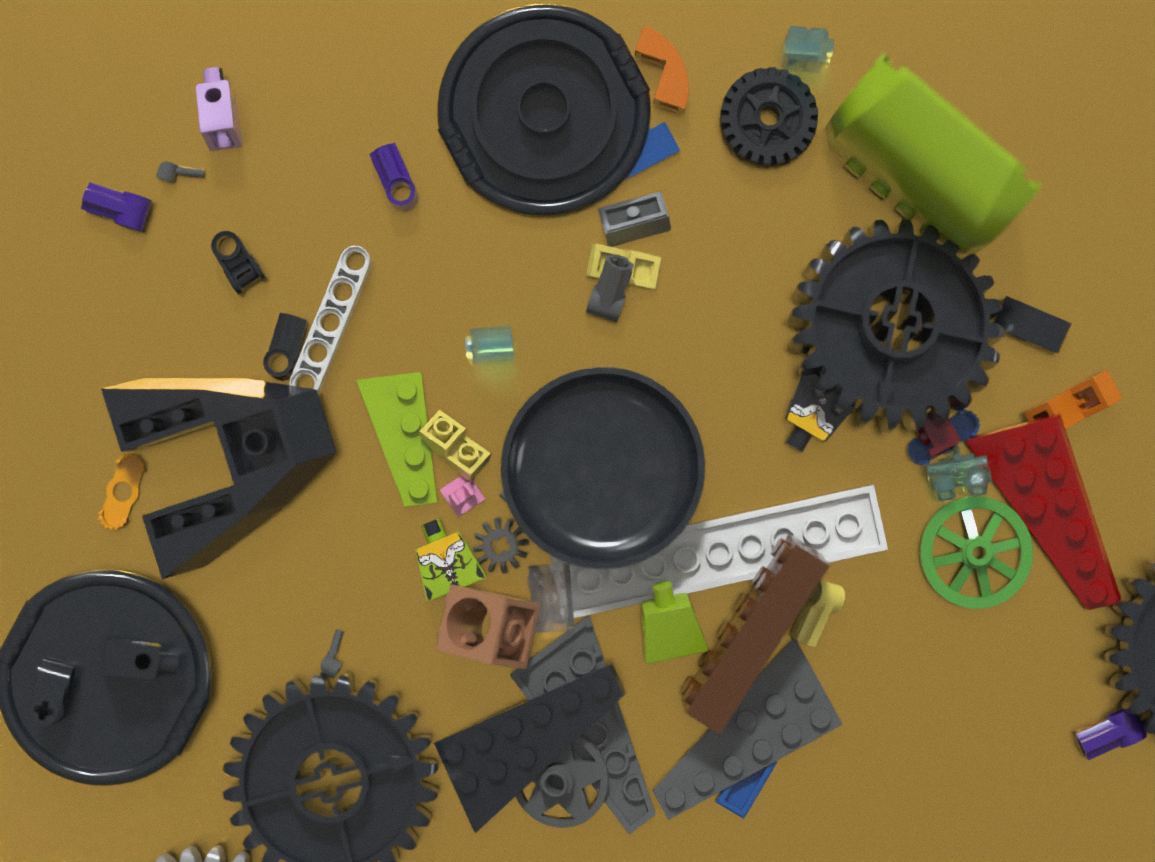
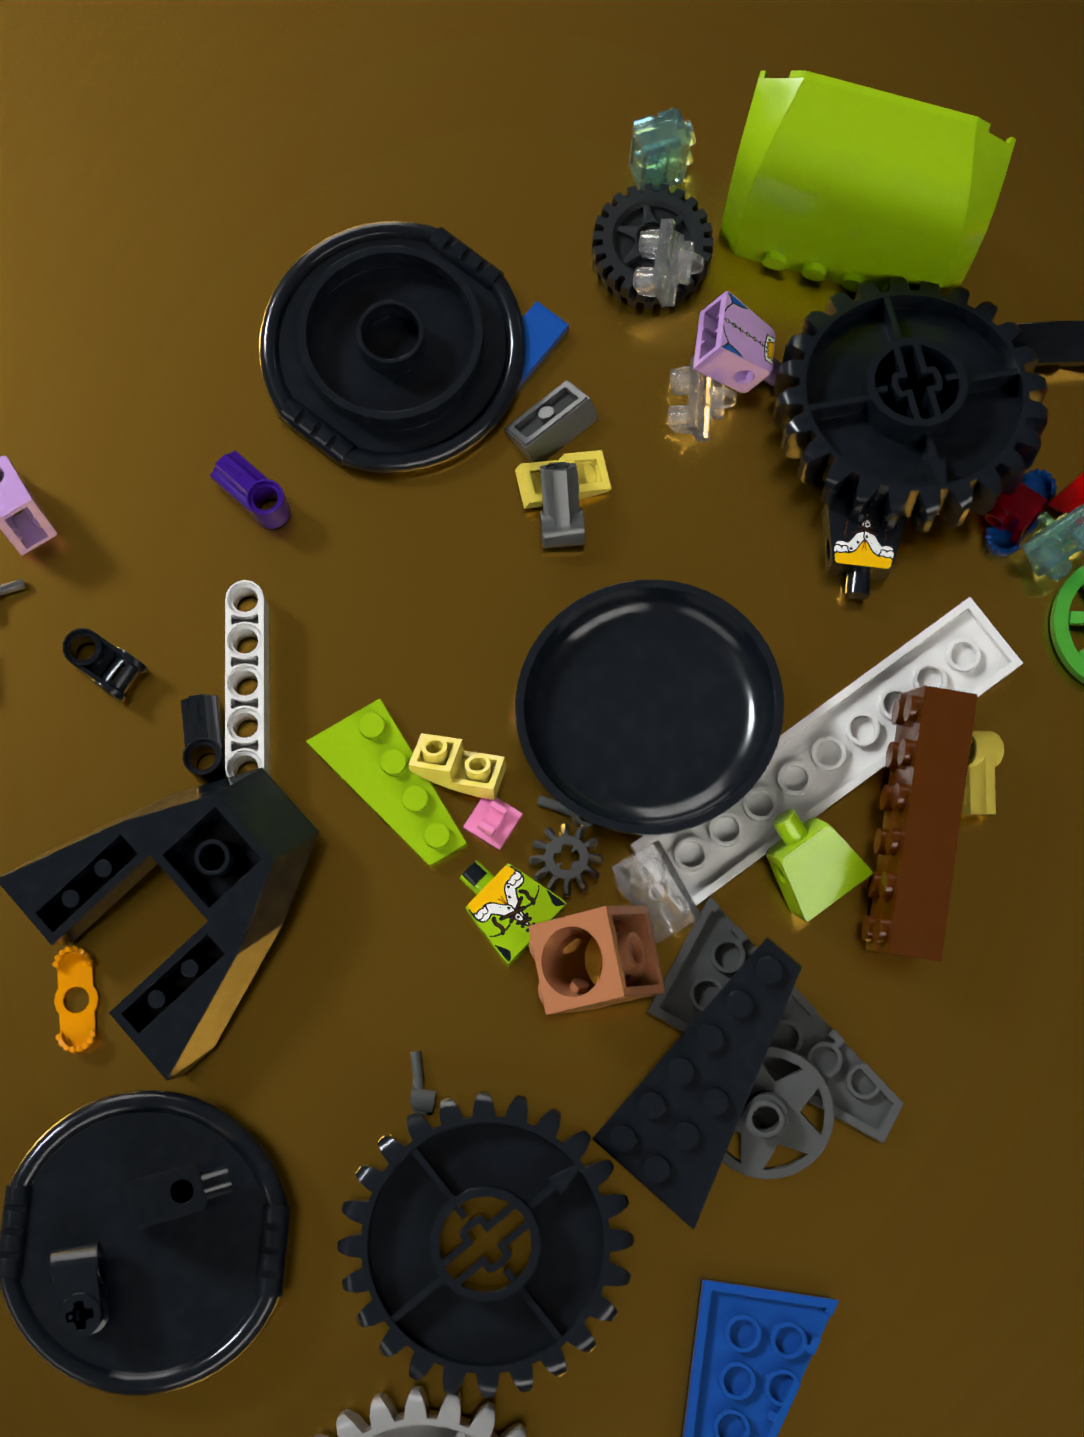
camera: 25 degrees left, 10 degrees down
clear light blue brick [465,326,515,366] -> none
orange brick [635,26,689,113] -> none
dark grey wing [652,638,843,820] -> none
blue tile [716,761,777,819] -> none
none -> clear hips [633,218,704,306]
none -> clear hips [668,356,737,442]
none -> lavender torso [693,291,782,393]

